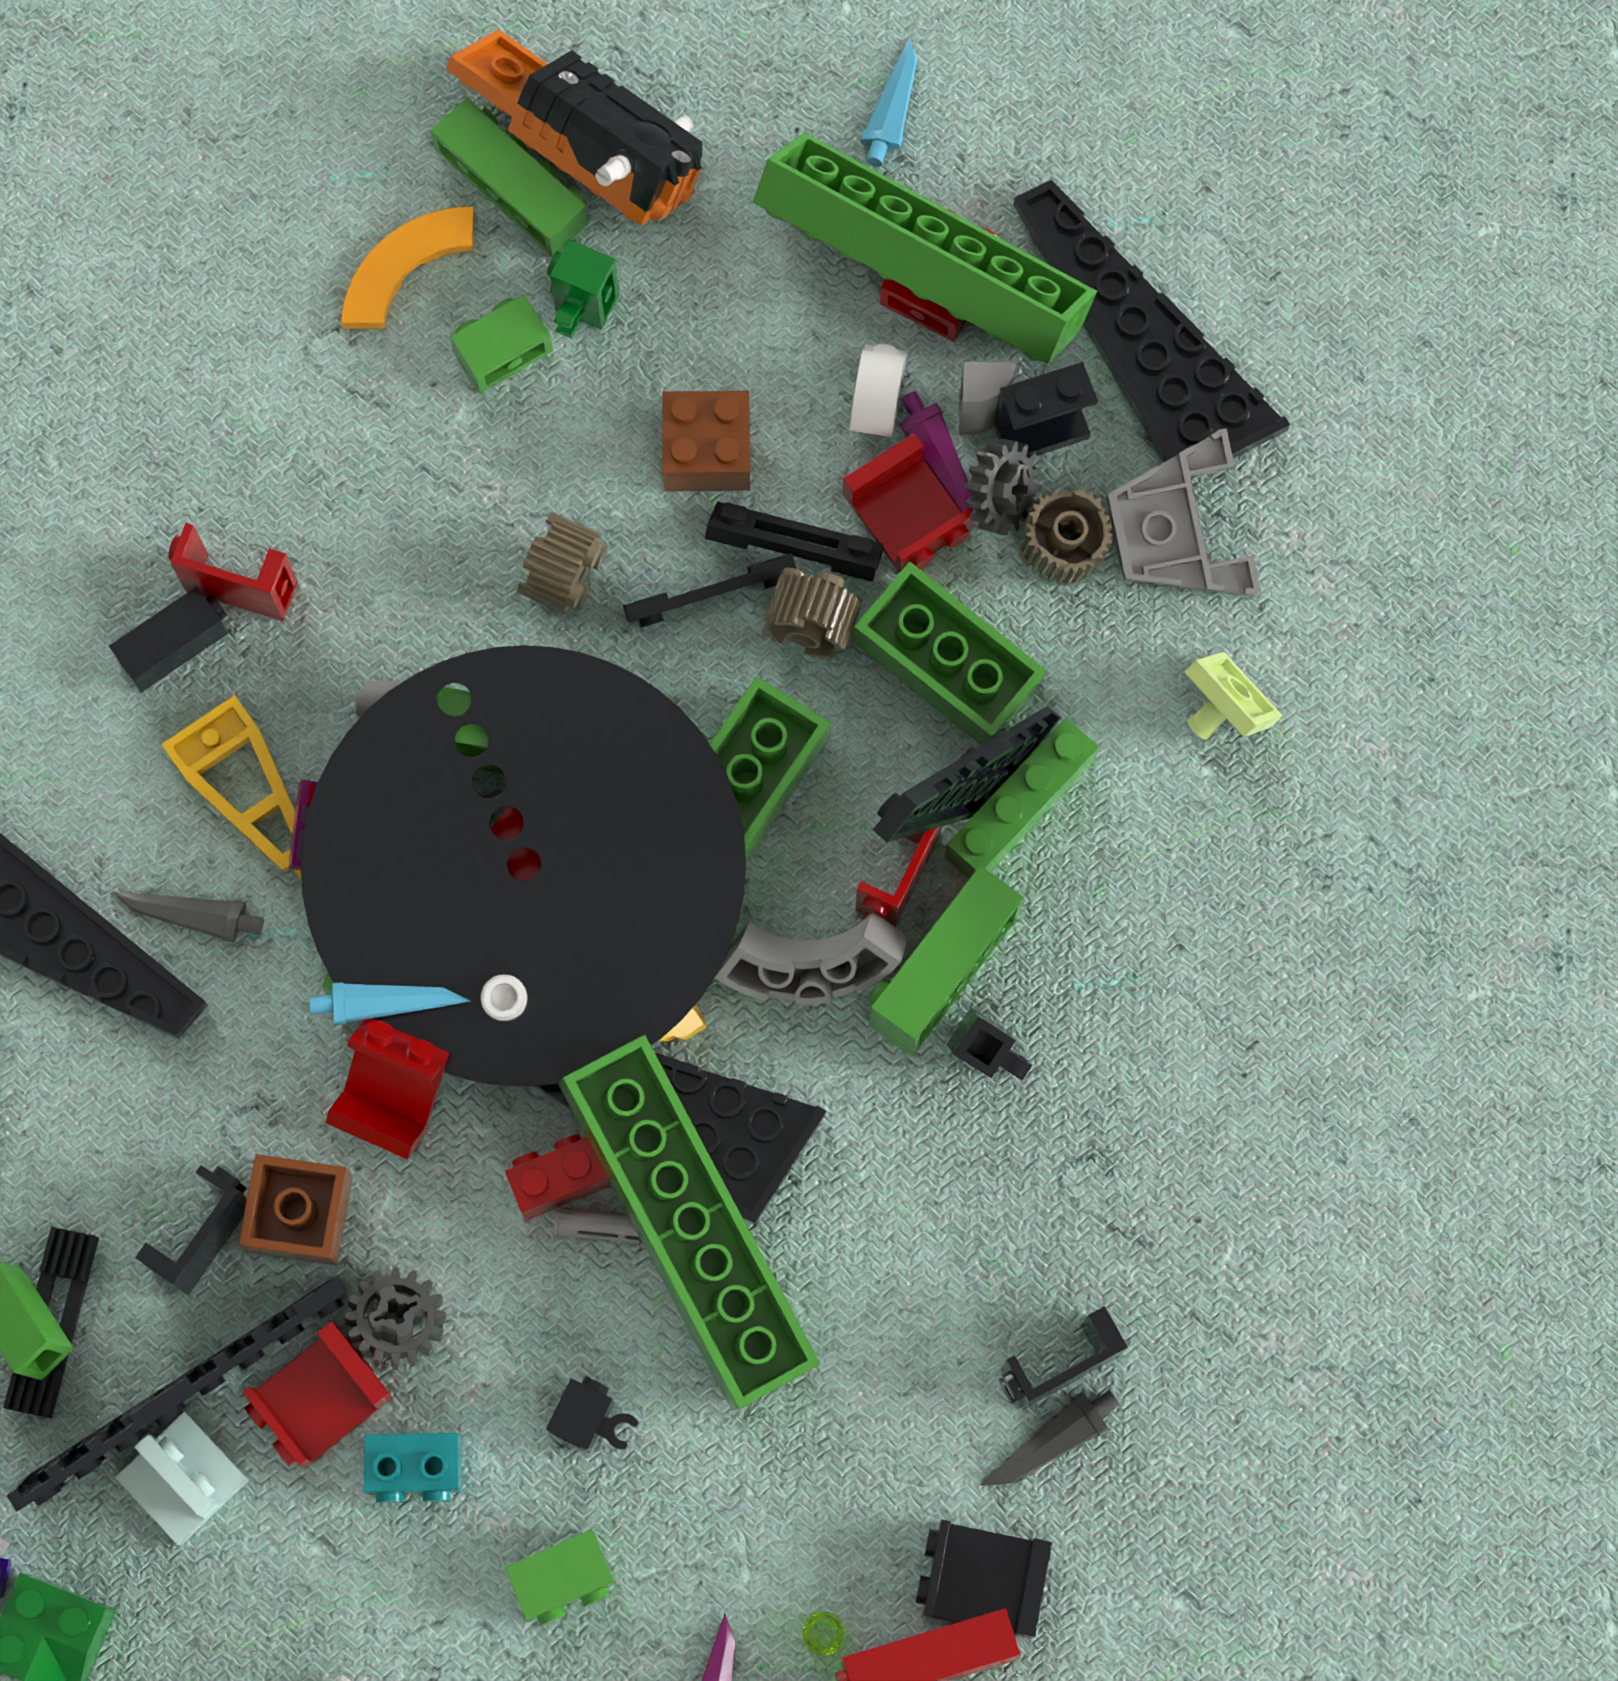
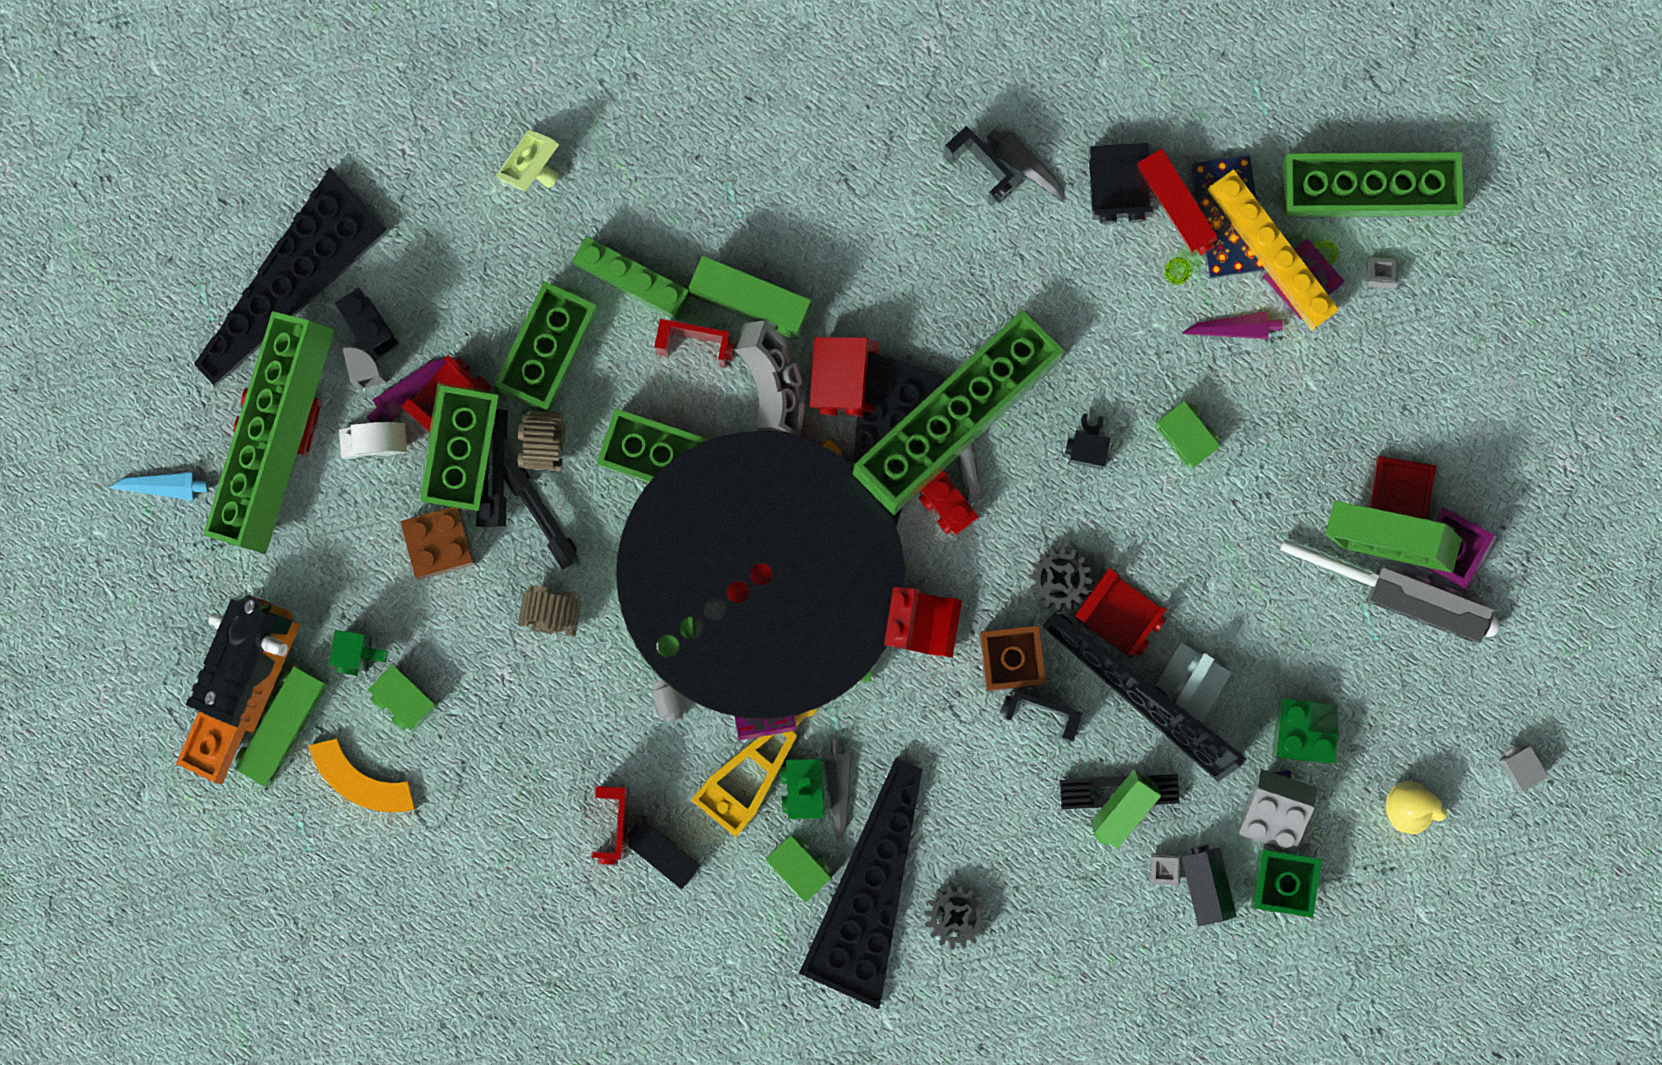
camera: 100 degrees left, 10 degrees up
medium azure bar [309,982,471,1025] -> none
teal brick [364,1433,462,1503] -> none
white tile [481,975,527,1021] -> none
black wing [872,706,1062,843] -> none
black brick [946,1007,1032,1080] -> none
dark grey gear [965,438,1041,535] -> none
dark tan brick [1019,488,1113,586] -> none
light grey wing [1106,428,1261,597] -> none
none -> bright green brick [418,382,499,511]
none -> bright green brick [765,835,832,903]
none -> green brick [781,759,824,819]
none -> red panel [809,337,880,416]

